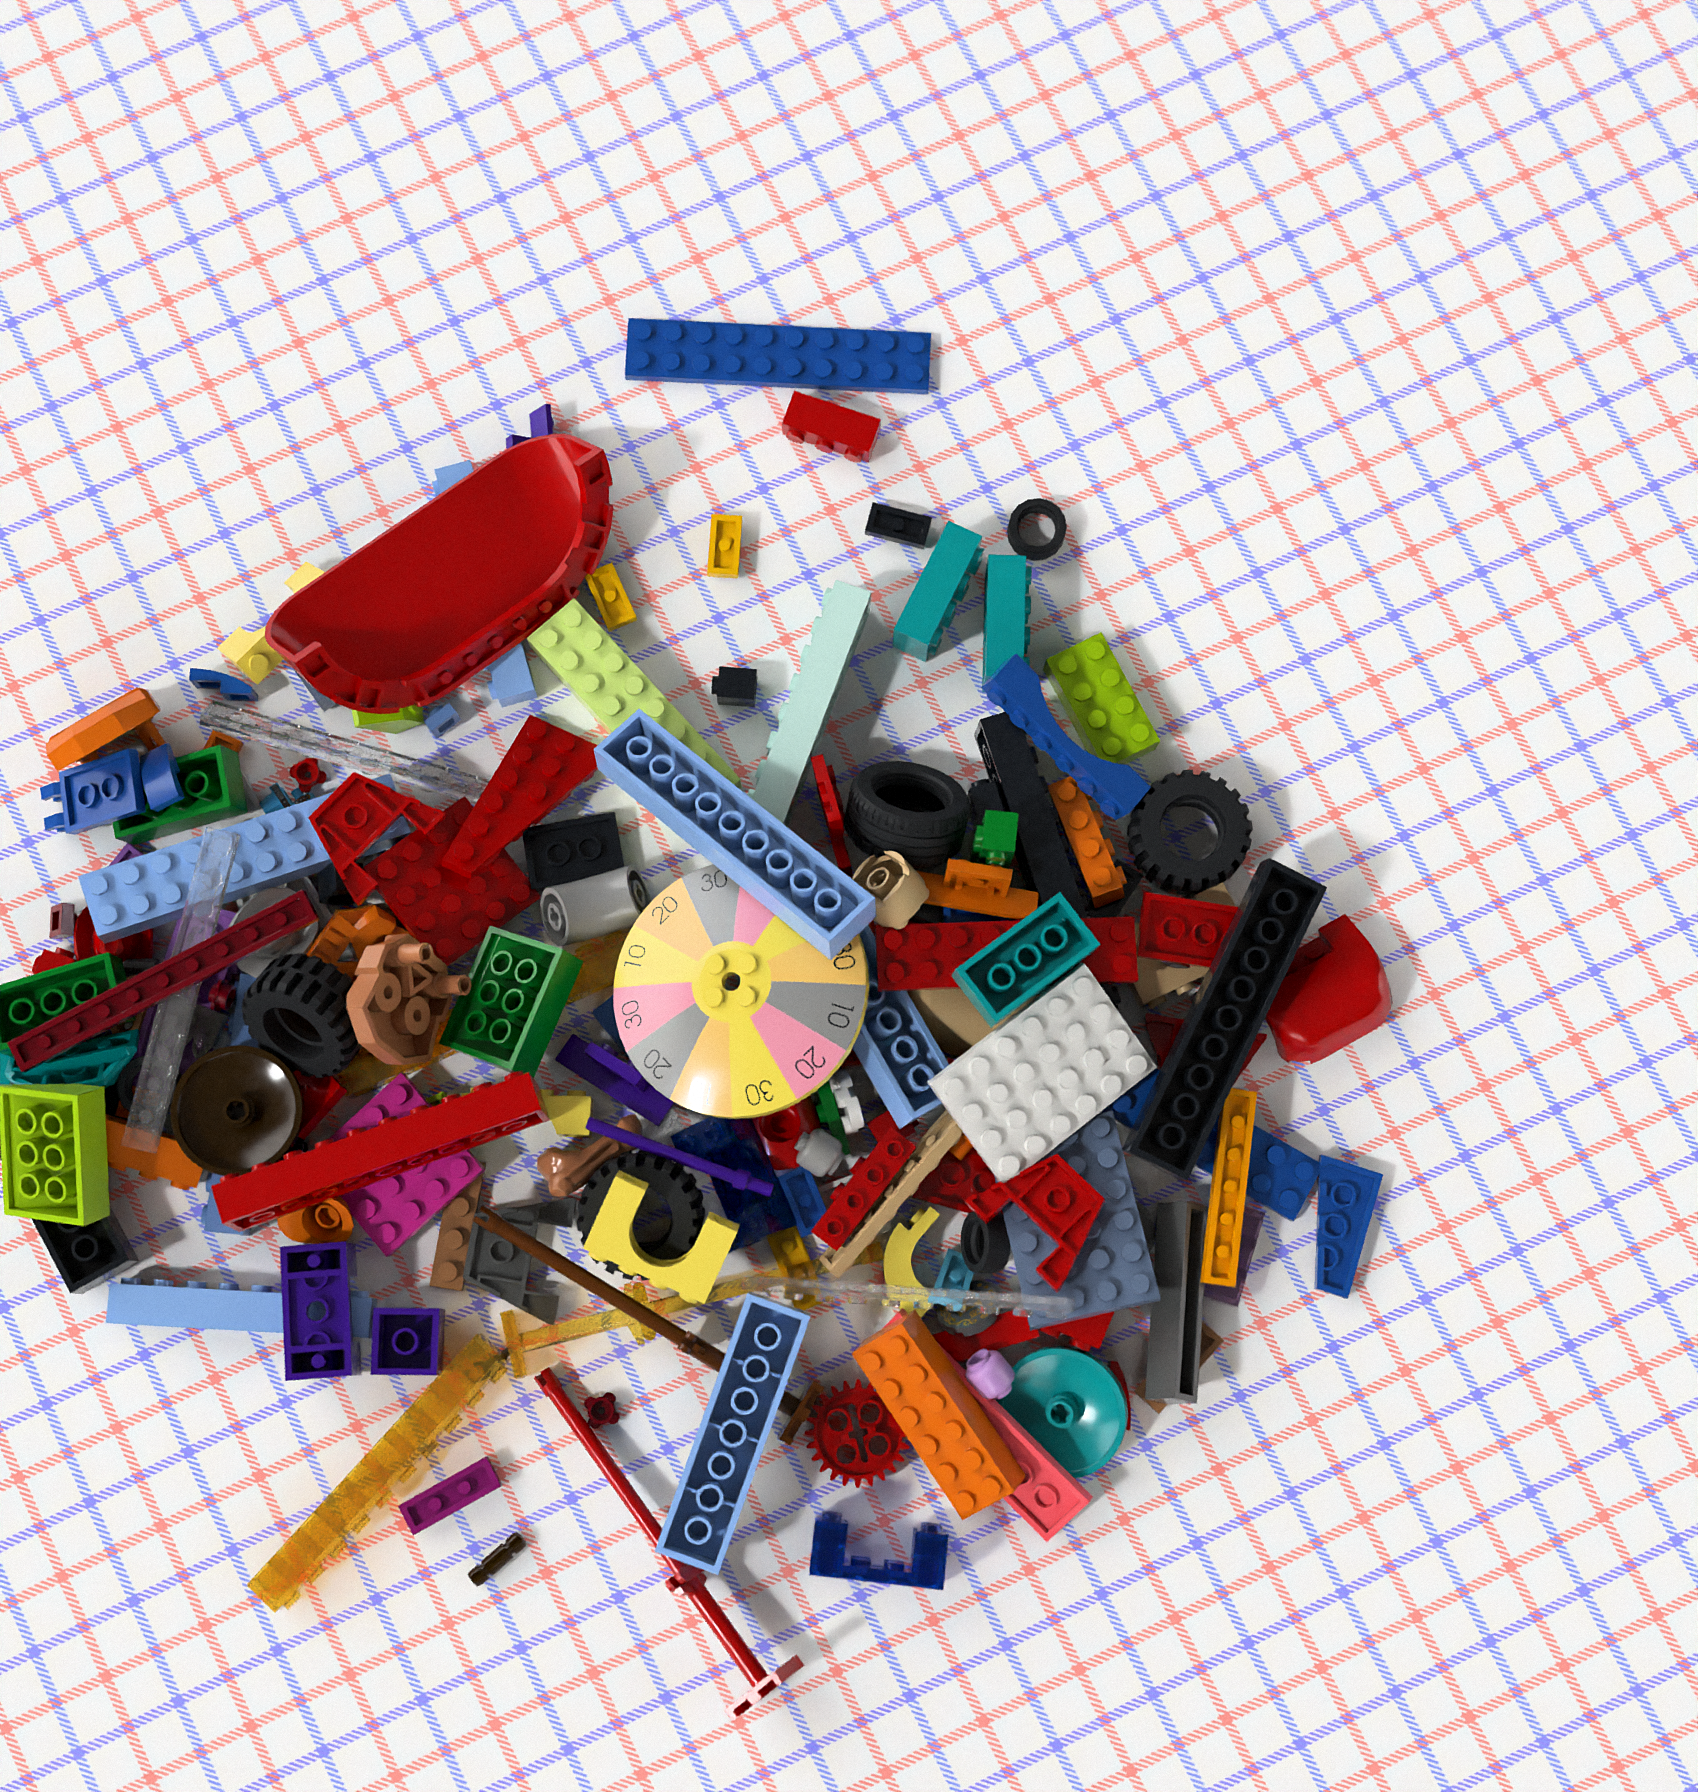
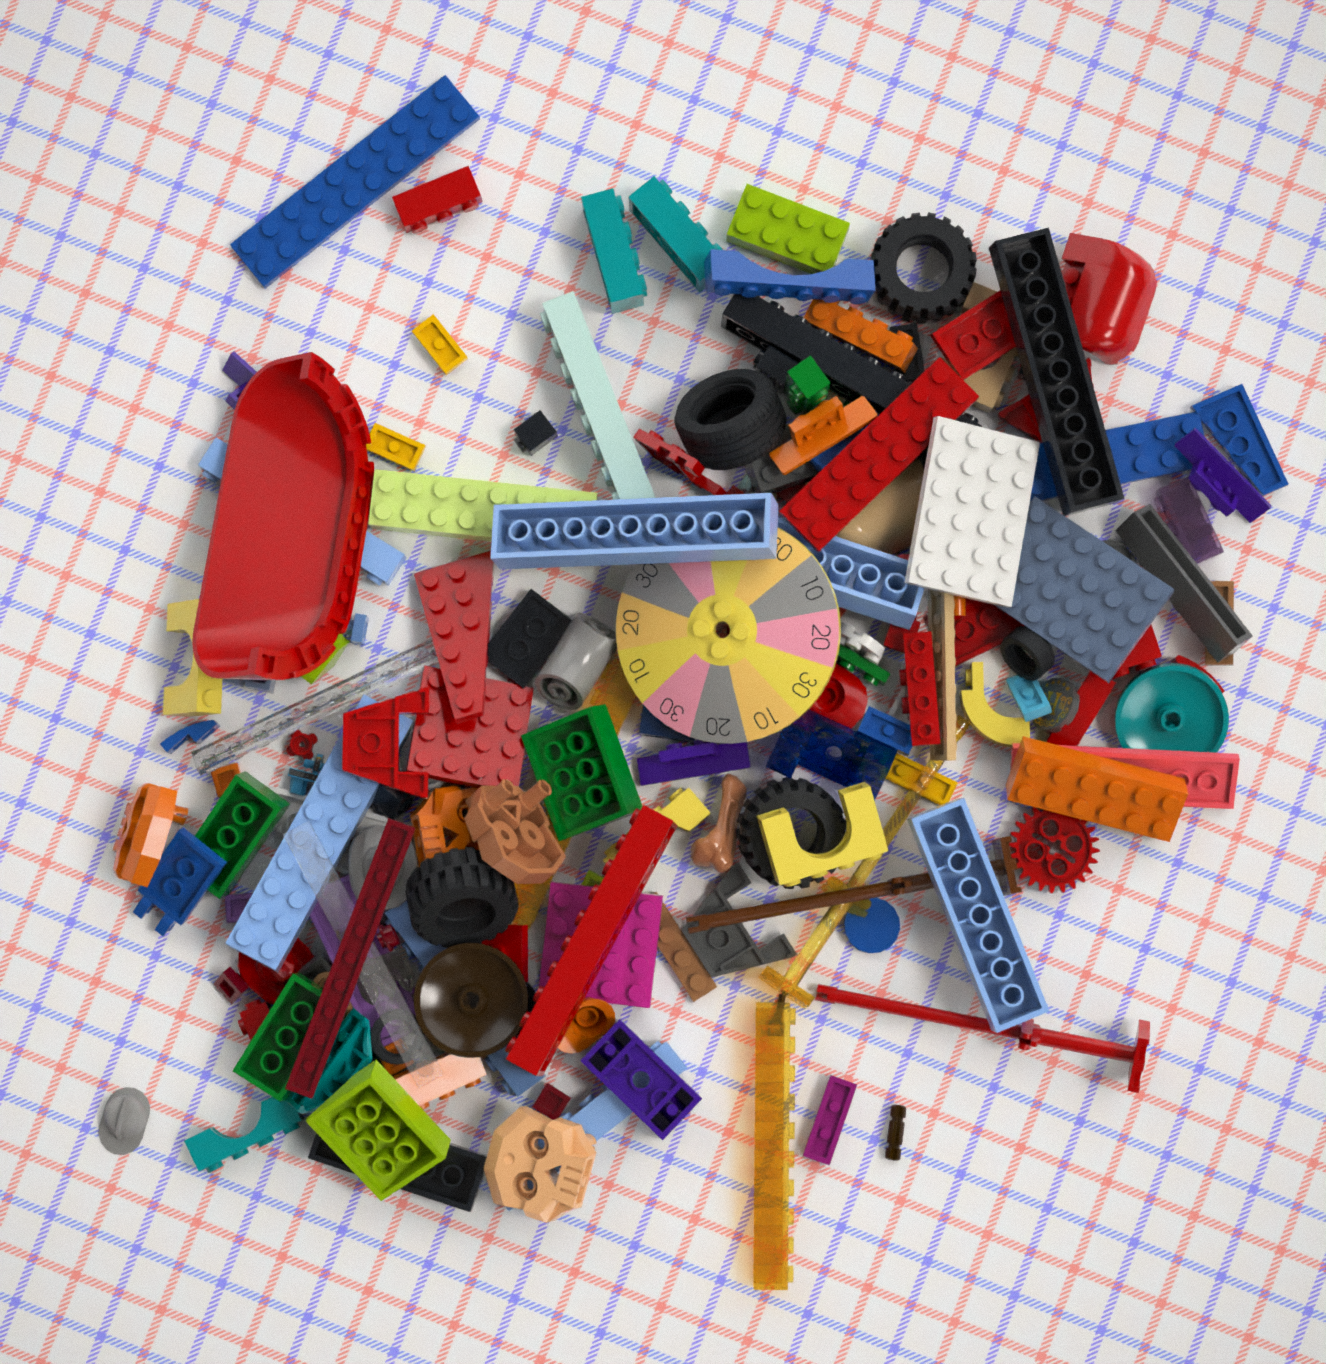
camera: 35 degrees left, 5 degrees up
blue slope [140,743,185,812] -> none
dark purple brick [370,1308,445,1375] -> none
dark red plate [584,1392,620,1429] -> none
dark purple bar [585,1117,774,1197] -> none
clear plate [741,1275,1076,1319] -> none
light grey head [794,1128,845,1177] -> none
clear blue plate [809,1511,949,1590] -> none
tan brick [852,851,929,929] -> none
black plate [865,502,932,550] -> none
teal brick [951,892,1100,1028] -> none
red wing [965,1154,1105,1293] -> none
lavender head [965,1349,1015,1399] -> none
black tyre [1007,498,1067,561] -> none
light orange plate [1200,1088,1257,1287] -> none
none -> light nougat brick [484,1106,597,1223]
none -> dark red plate [532,1083,571,1120]
none -> blue tile [844,898,900,954]
none -> dark purple bracket [1174,428,1272,523]

